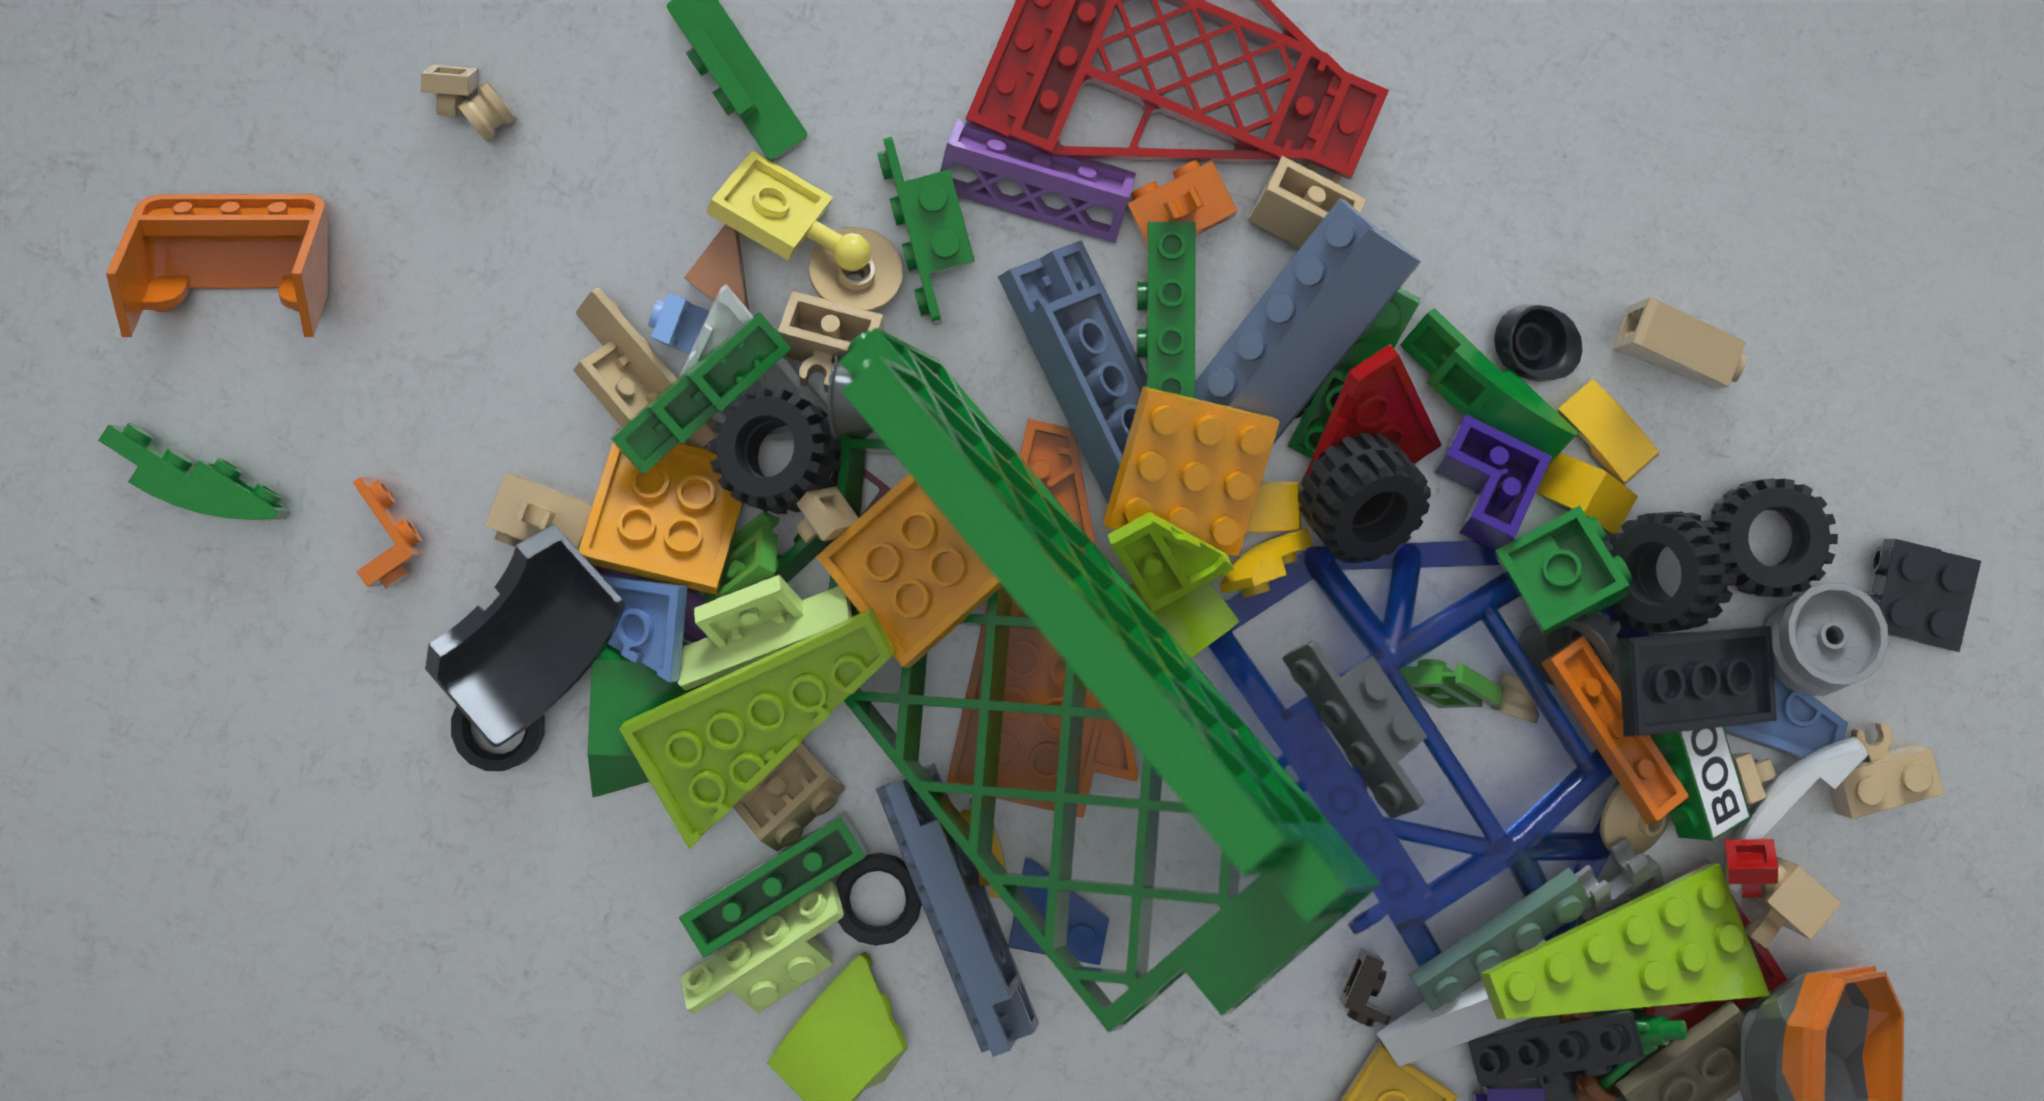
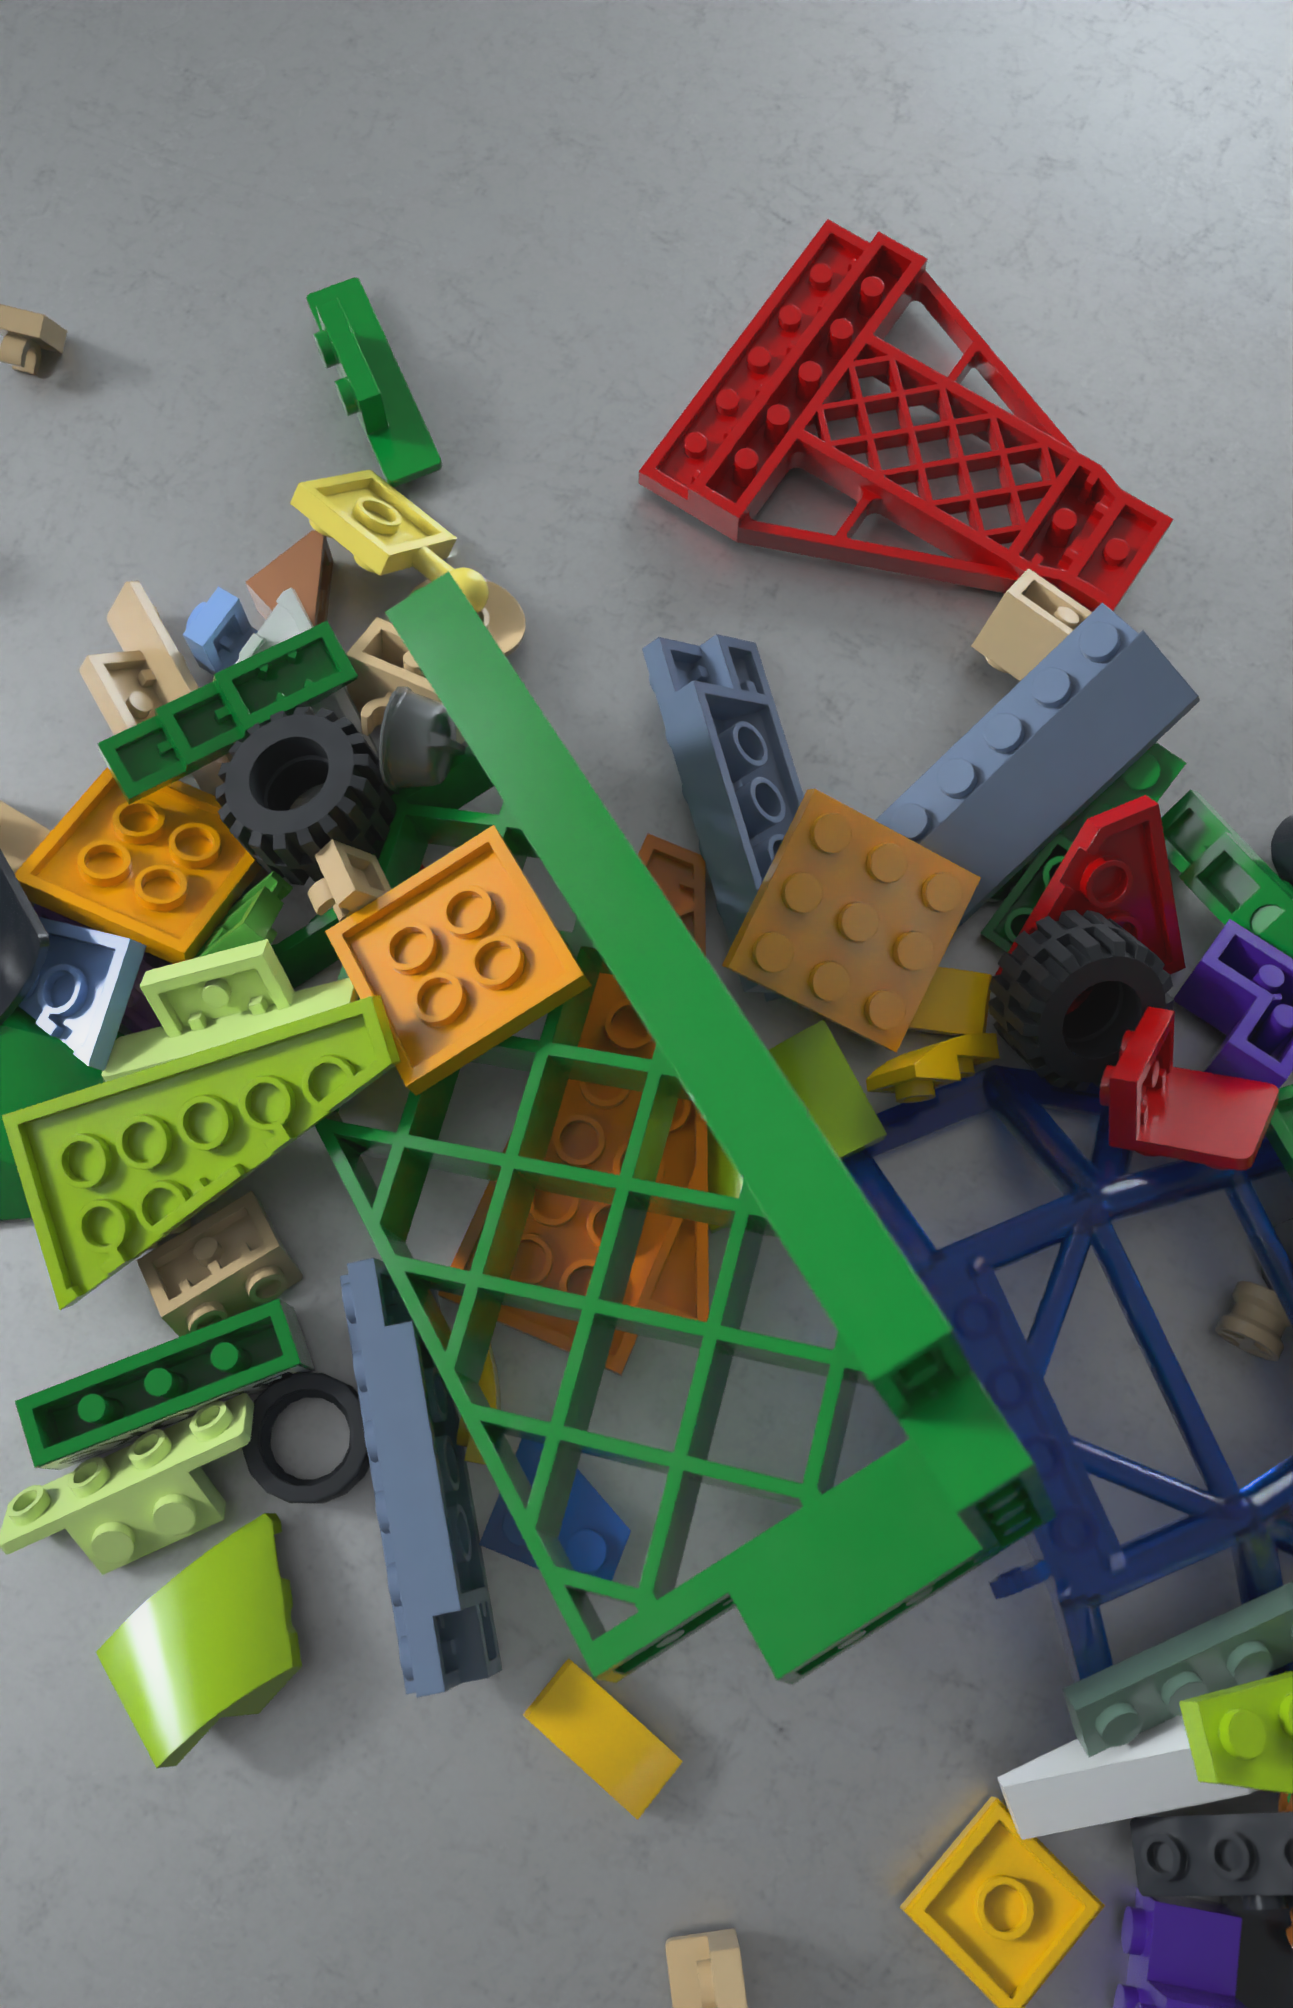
camera: 10 degrees right, 15 degrees down
tan wheel [457,81,517,142] -> none
green bracket [877,136,975,325] -> none
medium lavender fence [940,119,1136,243] -> none
lime wing [1107,512,1234,612] -> none
orange brick [1125,159,1238,252] -> none
green bracket [1136,222,1196,398] -> none
dark grey bracket [1282,640,1428,819] -> none
dark brown bracket [1339,948,1391,1027] -> none
bright green plate [1398,659,1503,708] -> none
none -> yellow slope [523,1658,683,1820]
none -> red bracket [1099,1007,1279,1171]

